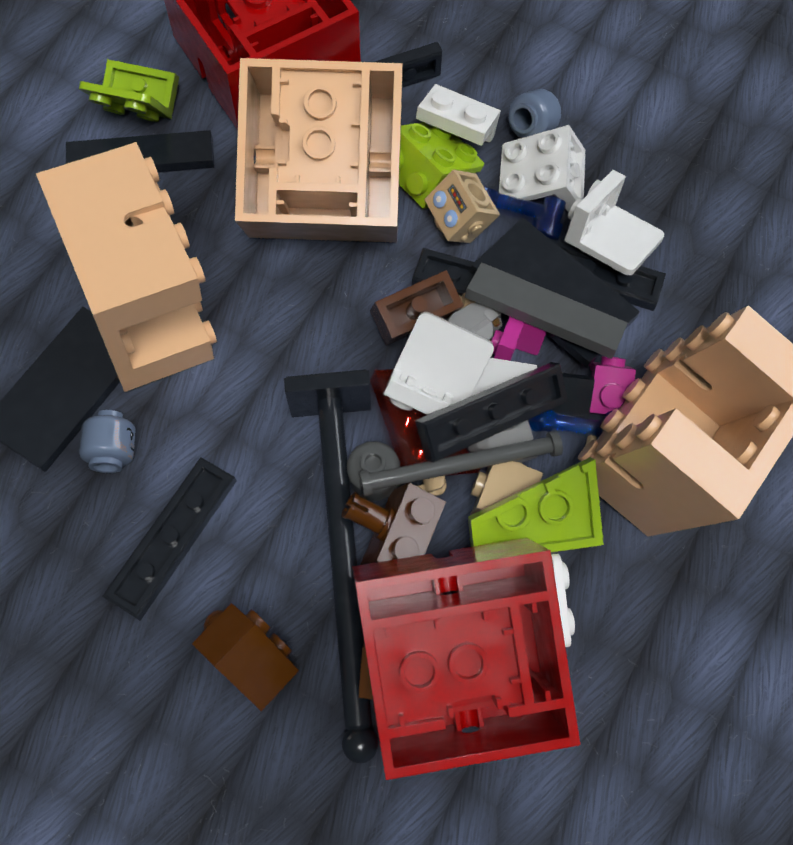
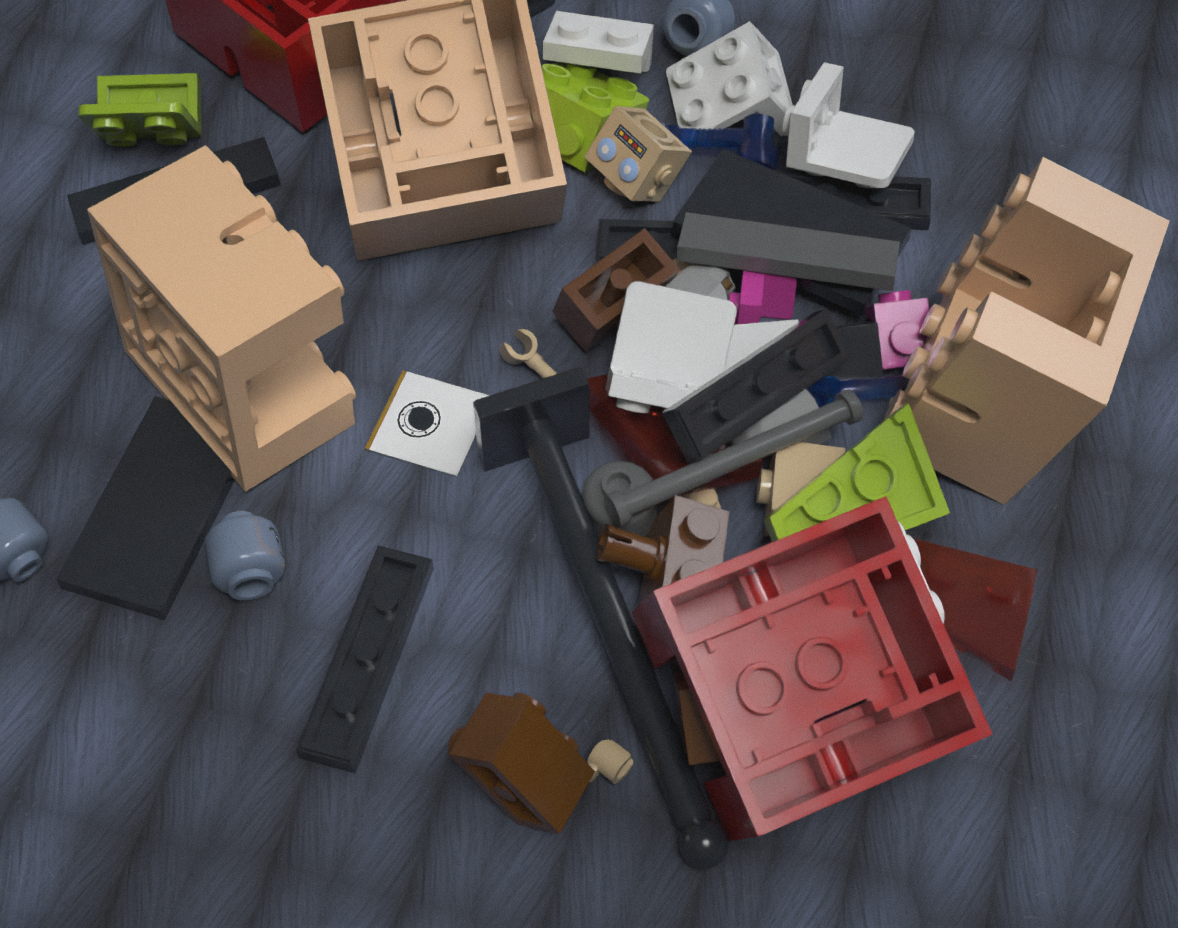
camera: 10 degrees left, 10 degrees down
none -> white sticker [365,370,490,476]
none -> tan hand [499,329,558,378]
none -> tan hand [587,740,633,784]
none -> clear red wing [913,538,1038,682]

